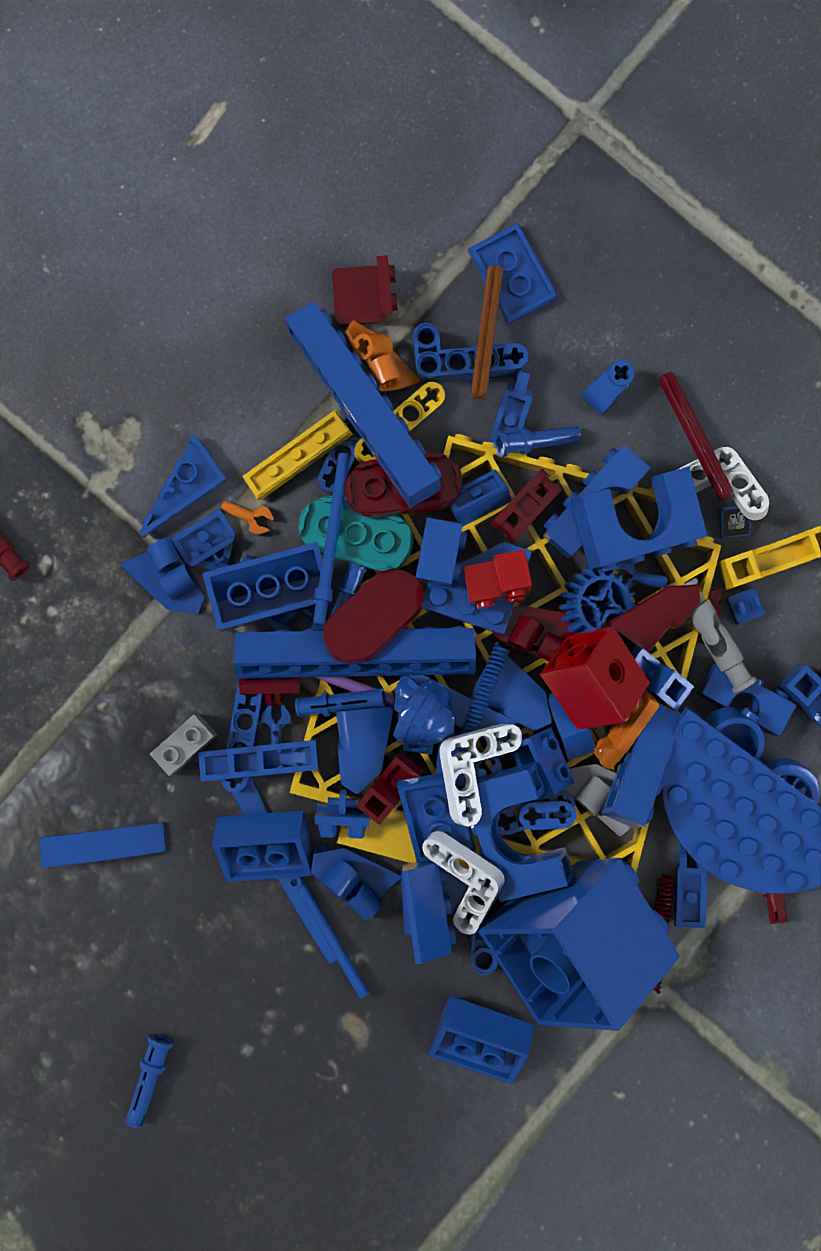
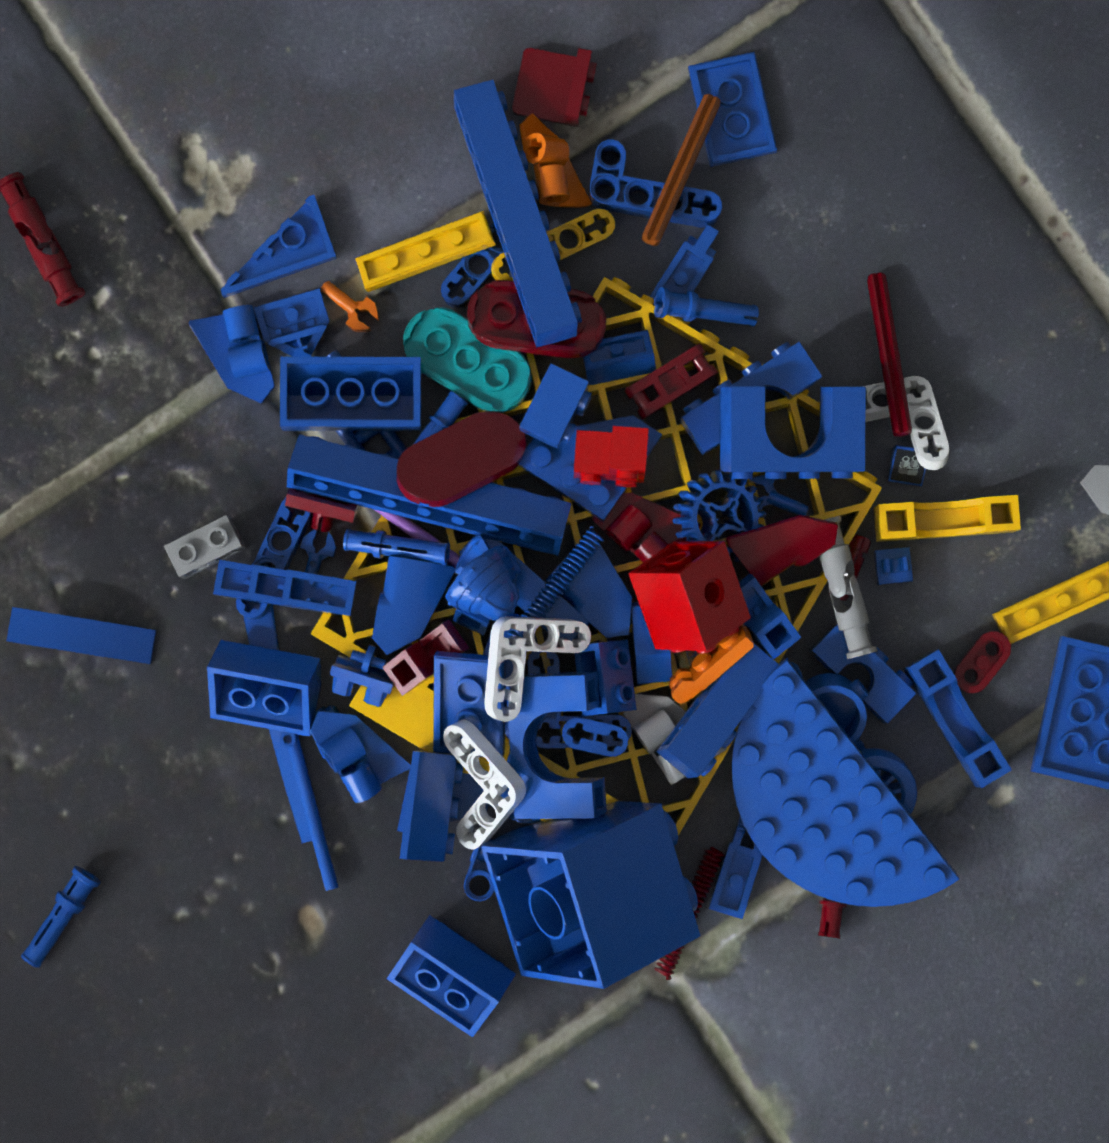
camera: 10 degrees right, 0 degrees up
blue bar [313,453,350,626] -> none
blue piece [581,360,635,416] -> none

